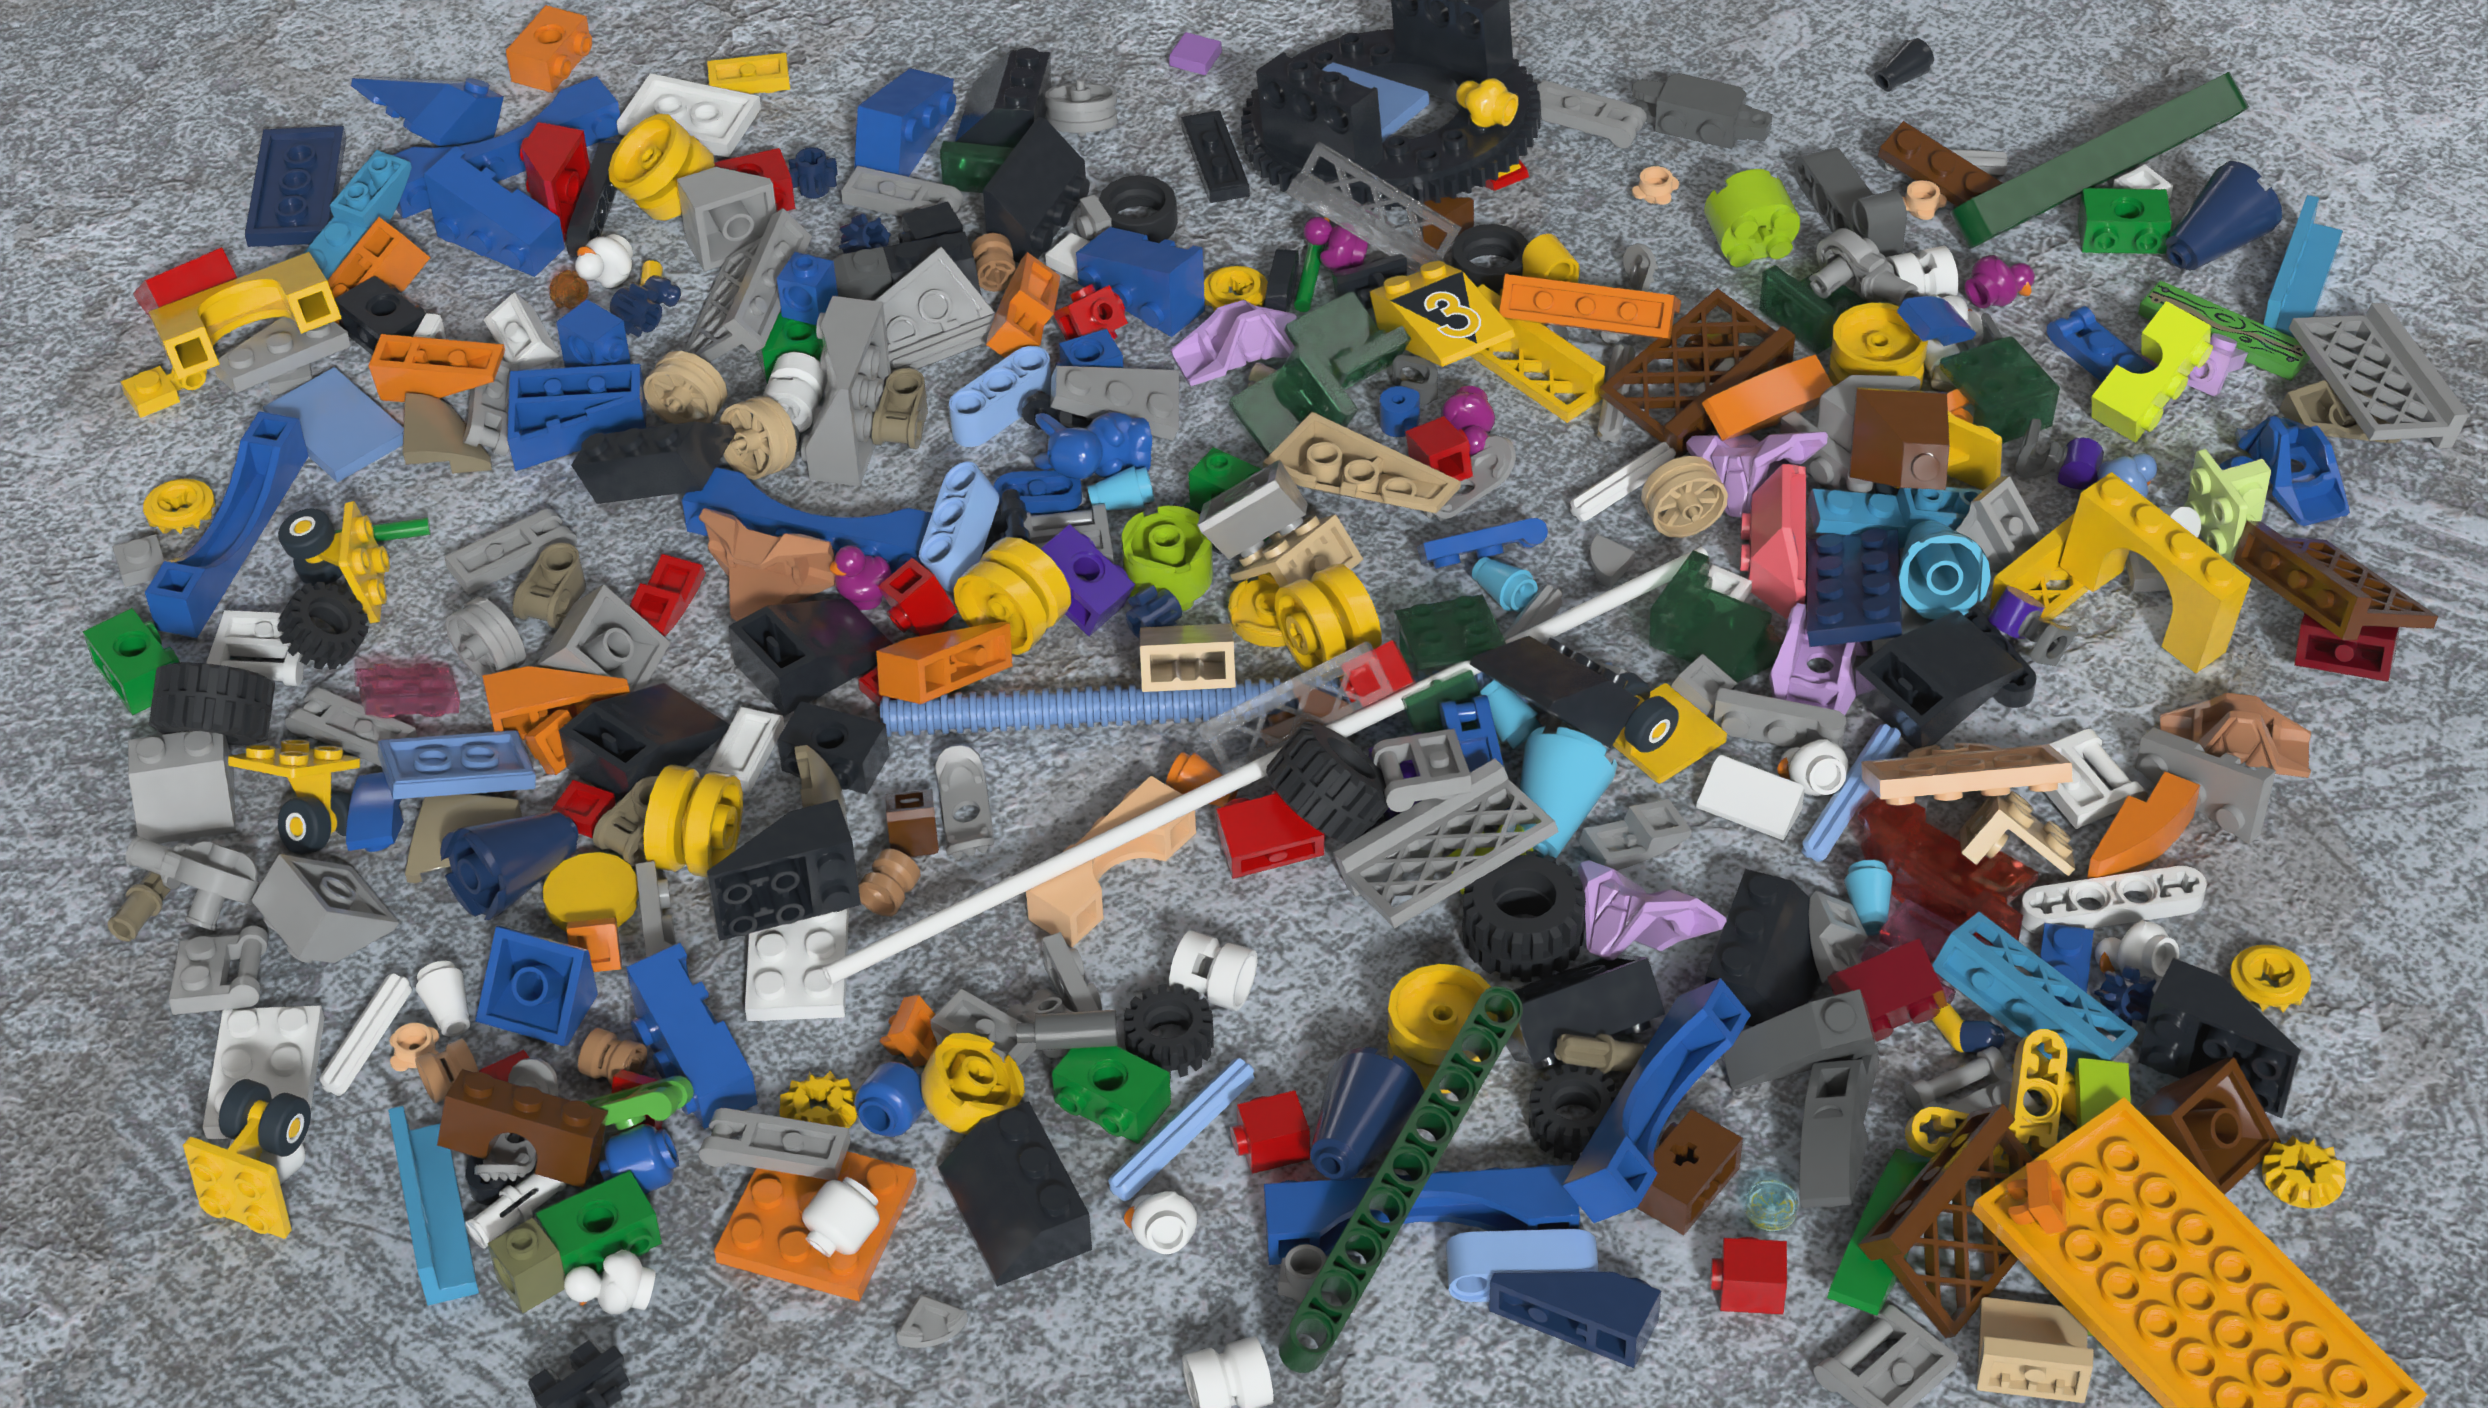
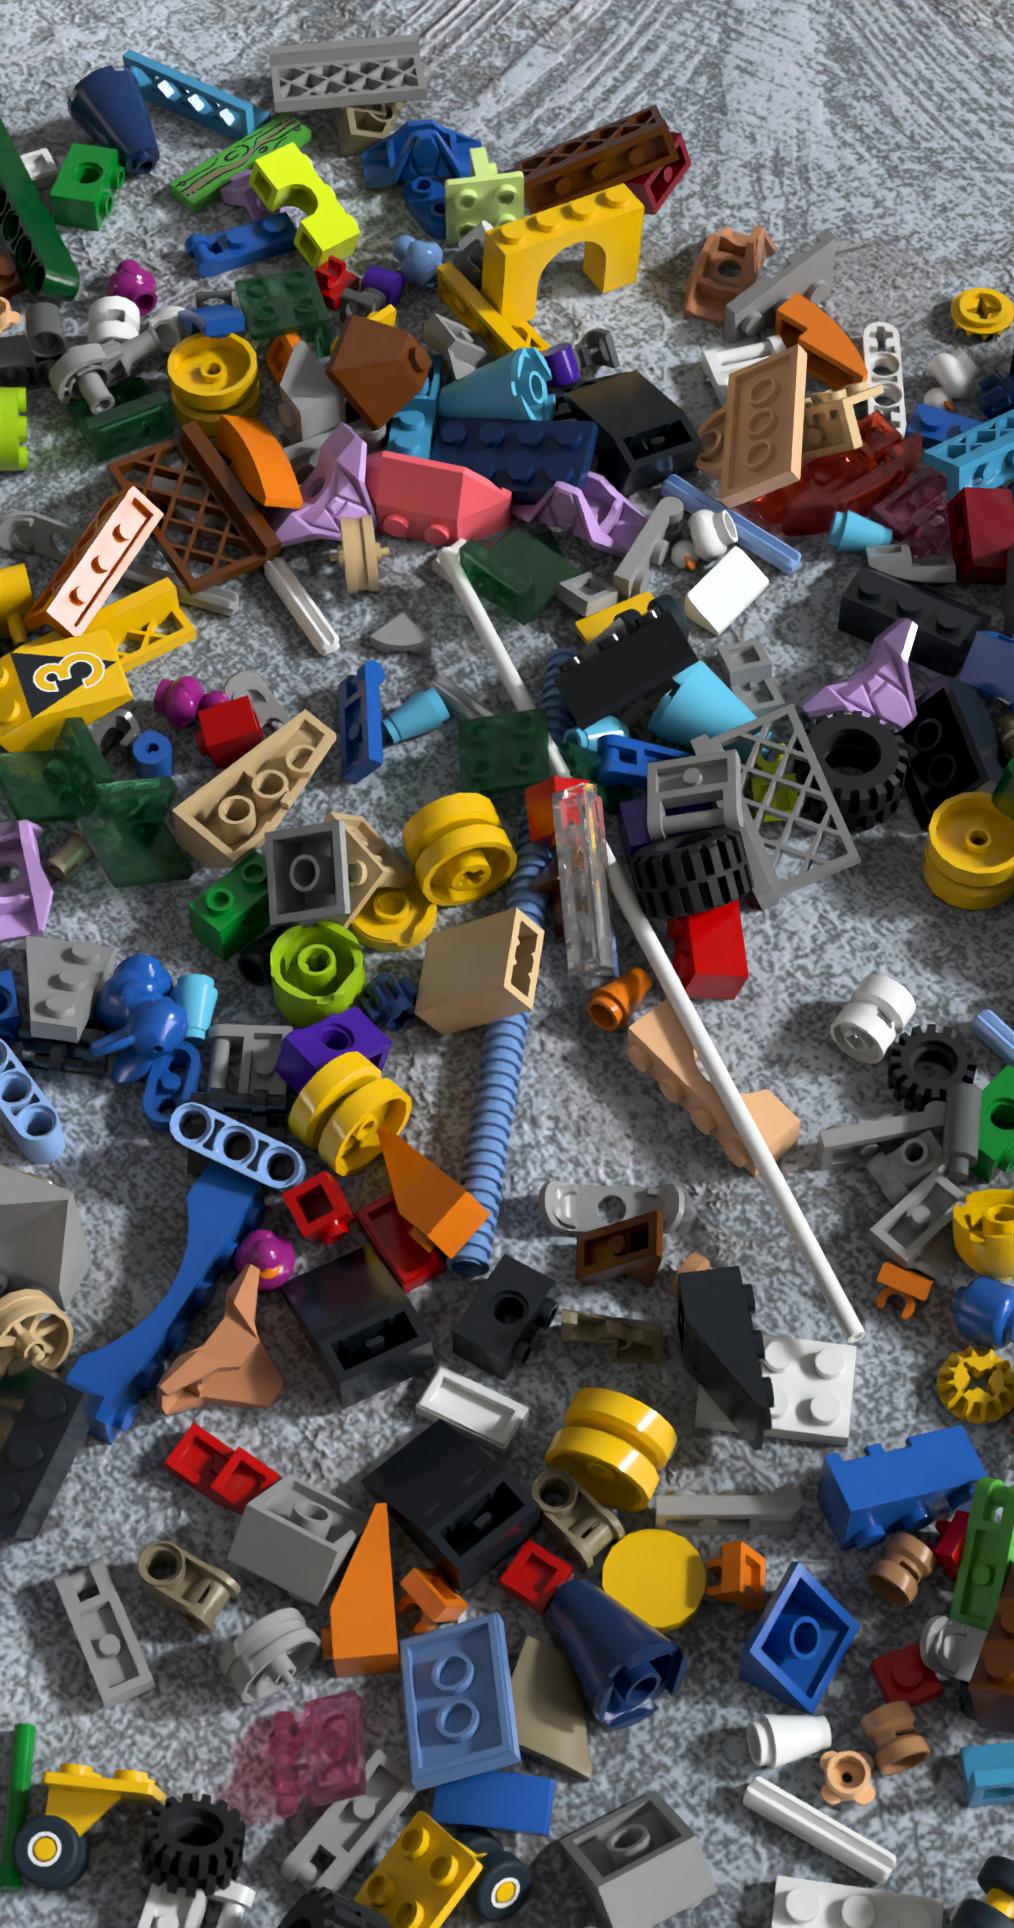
camera: 80 degrees left, 10 degrees up
none -> red tile [303,255,360,312]

